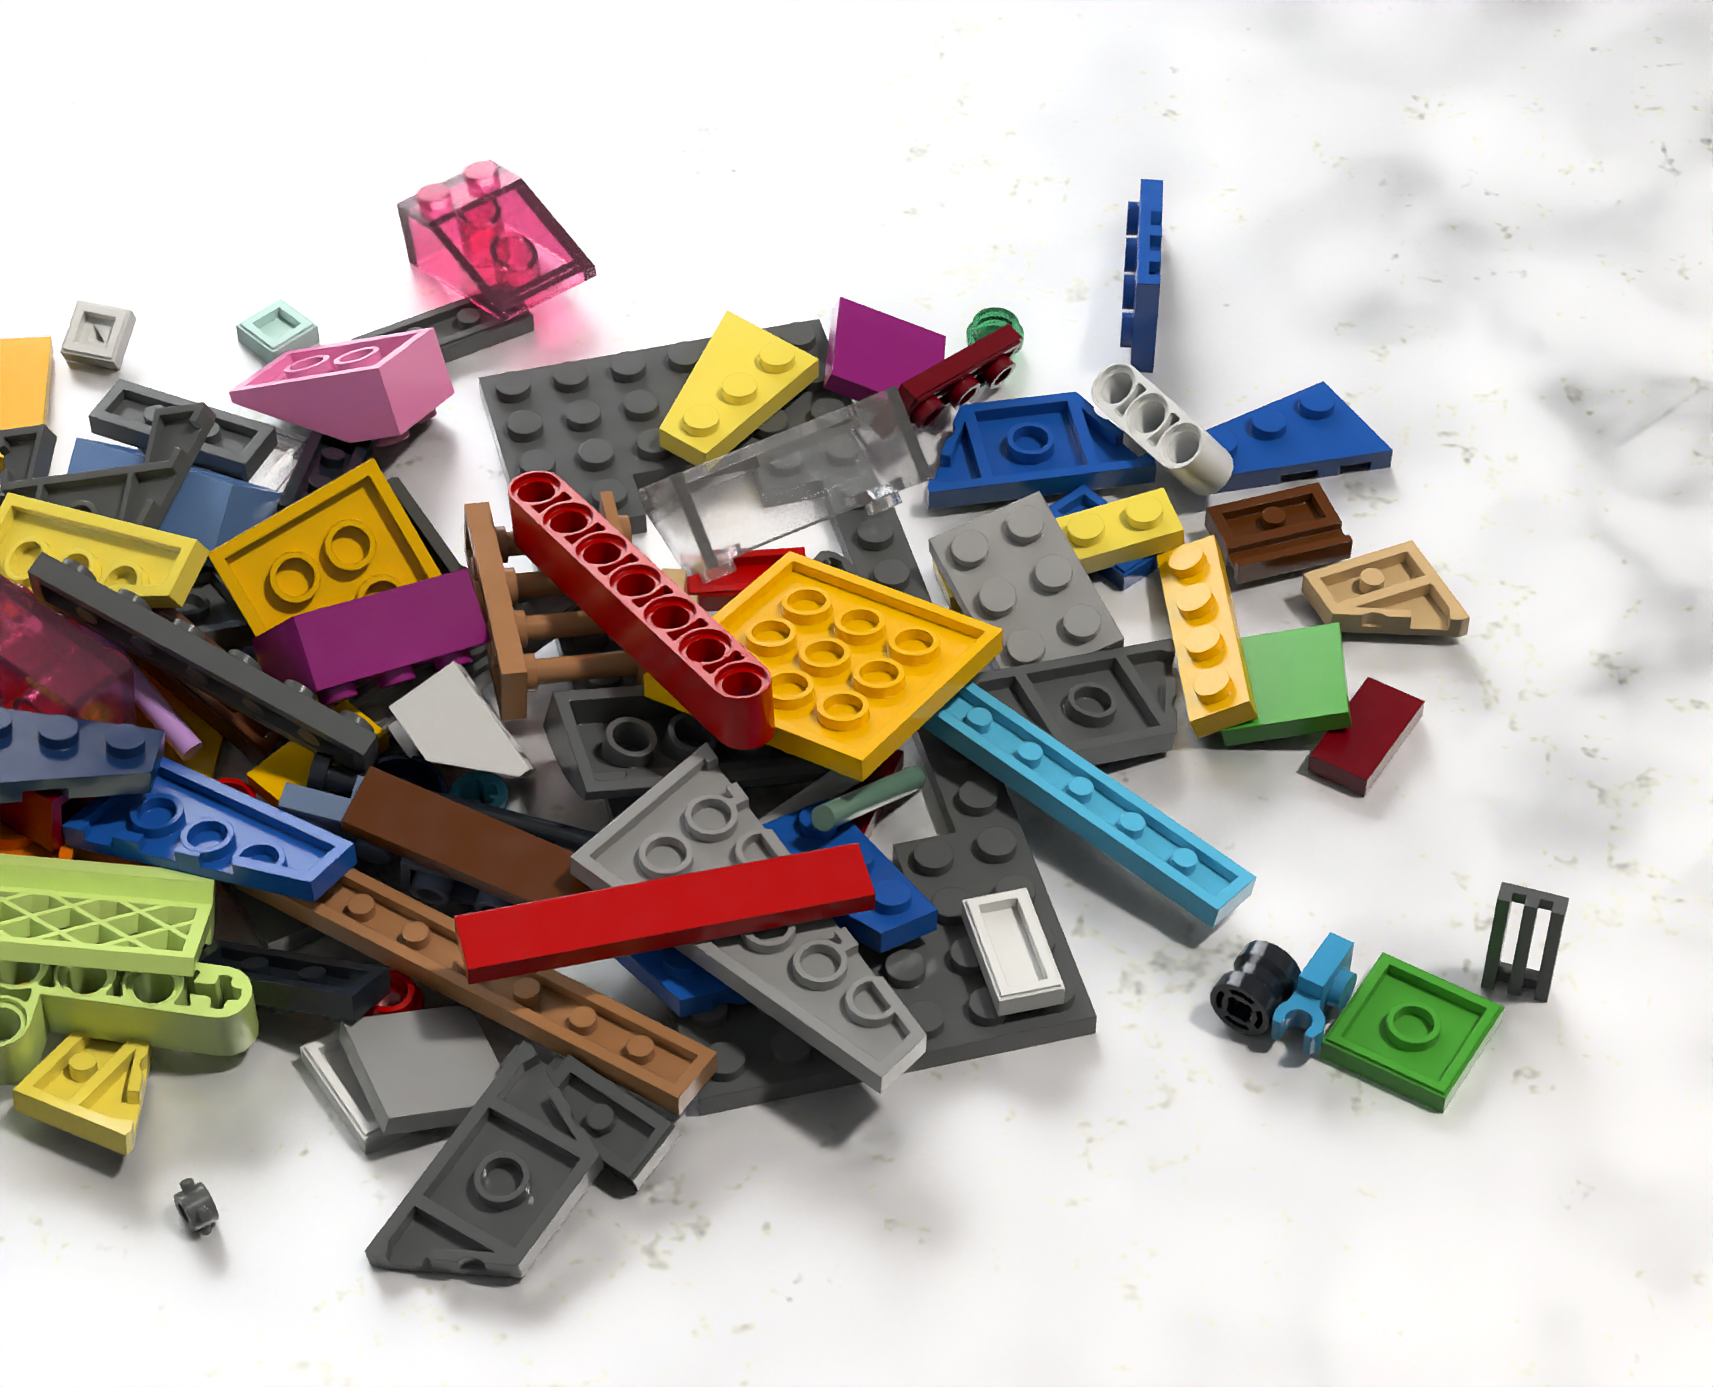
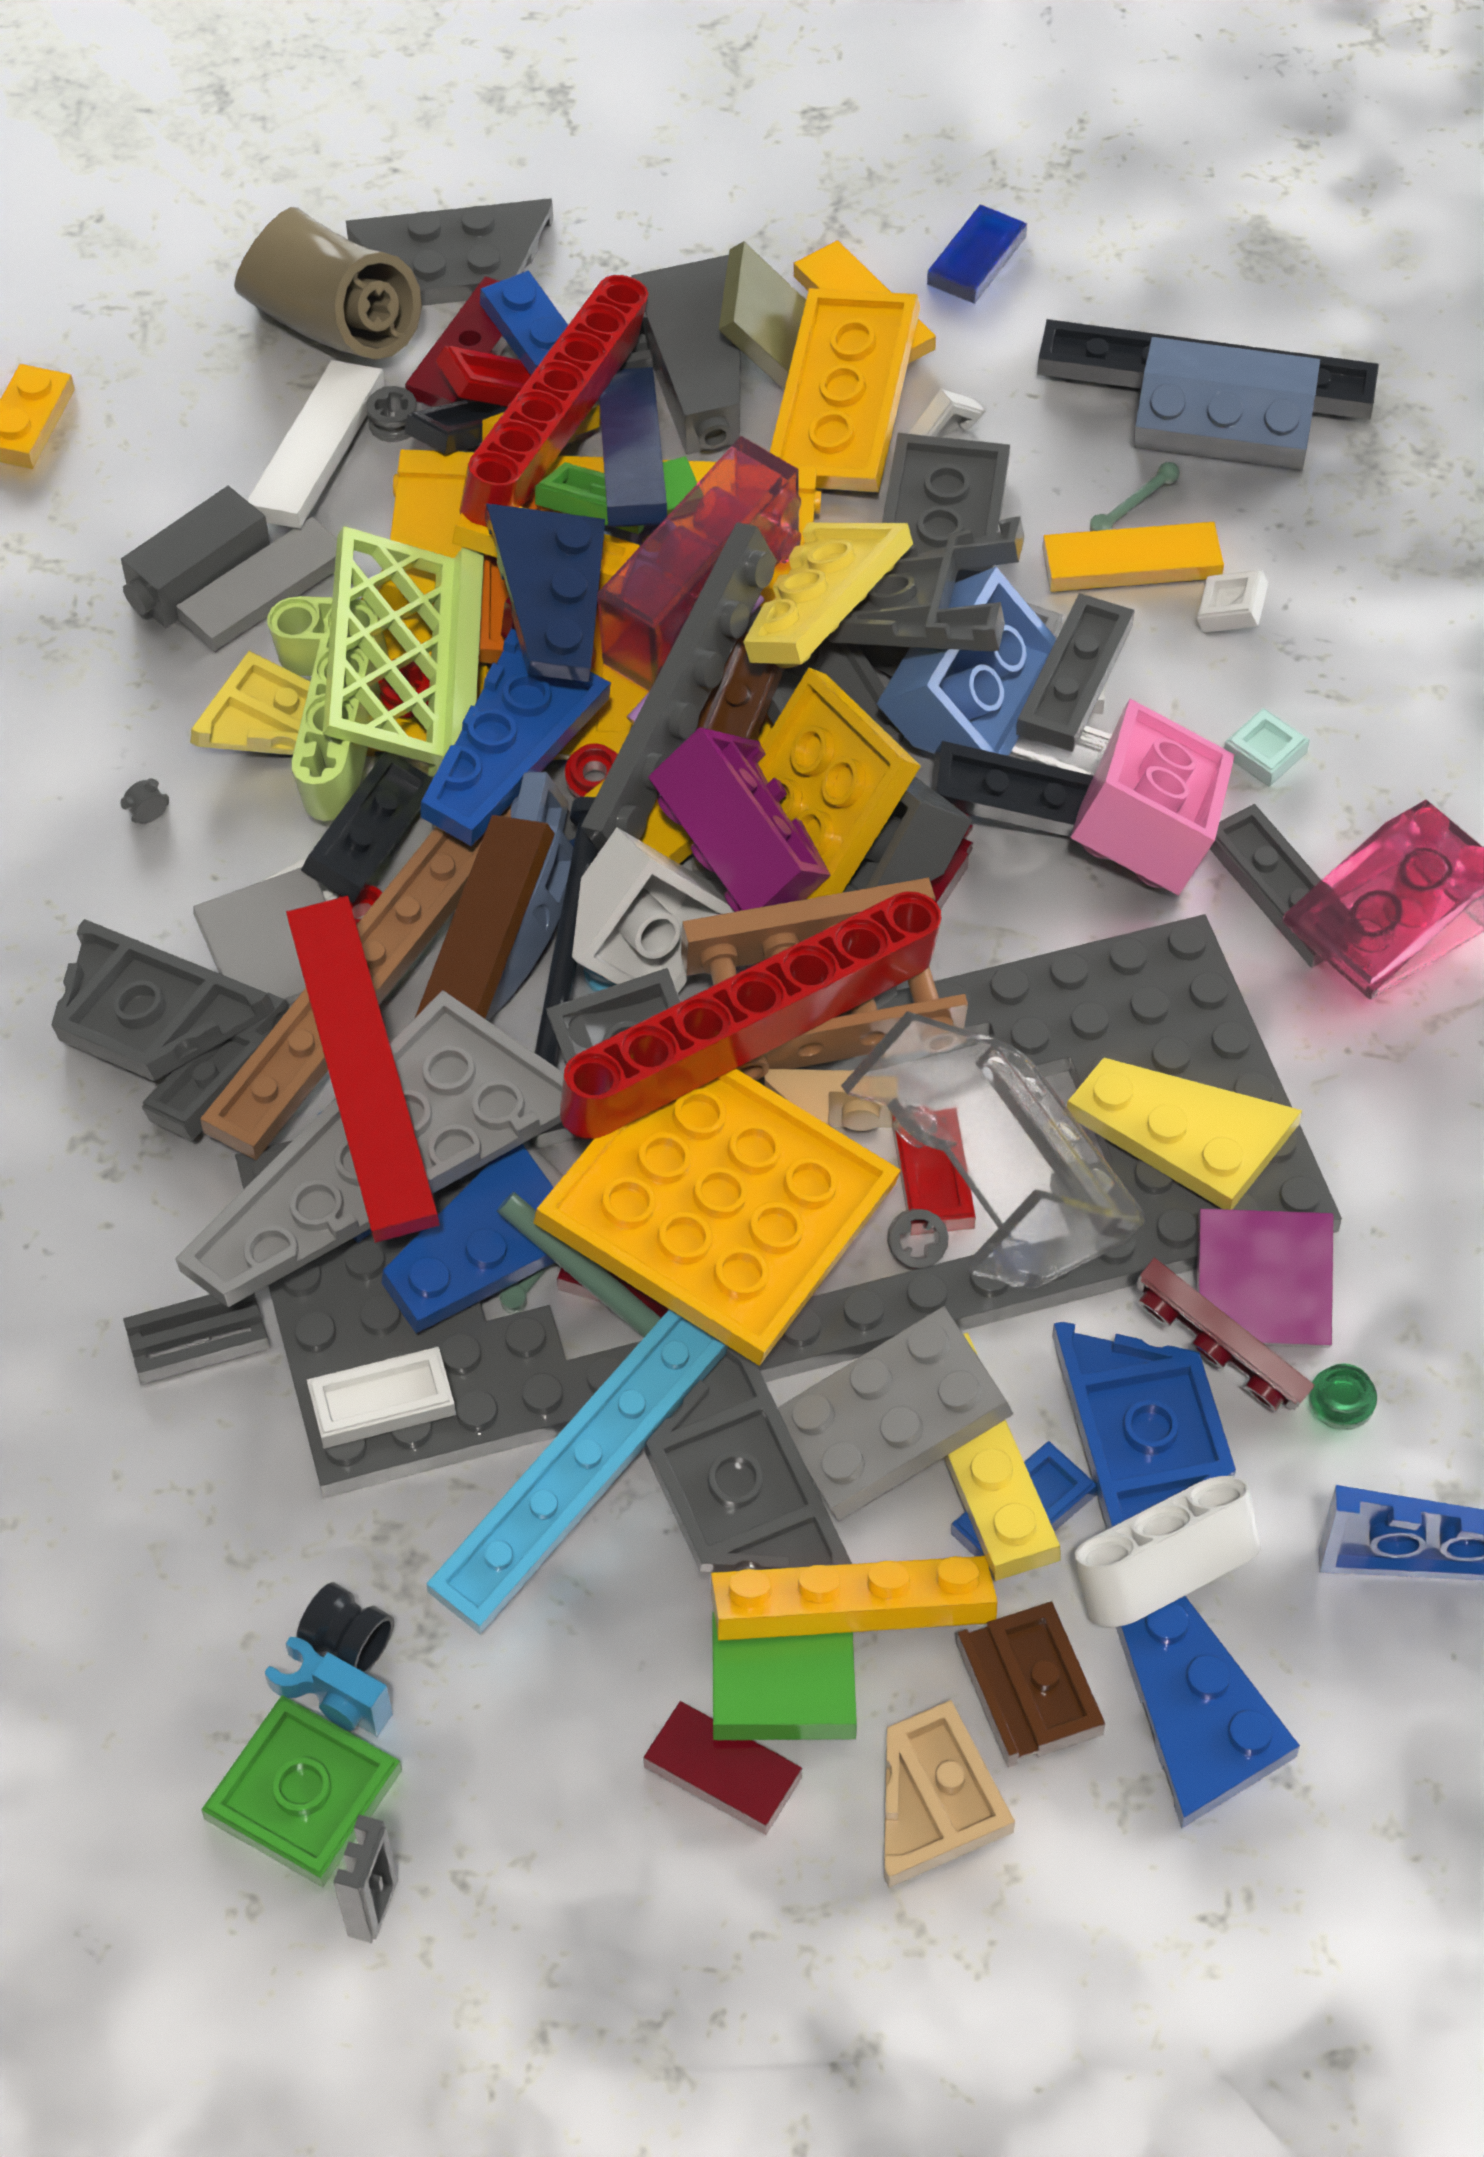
camera: 90 degrees right, 10 degrees up
none -> dark grey tile [123,1293,270,1385]

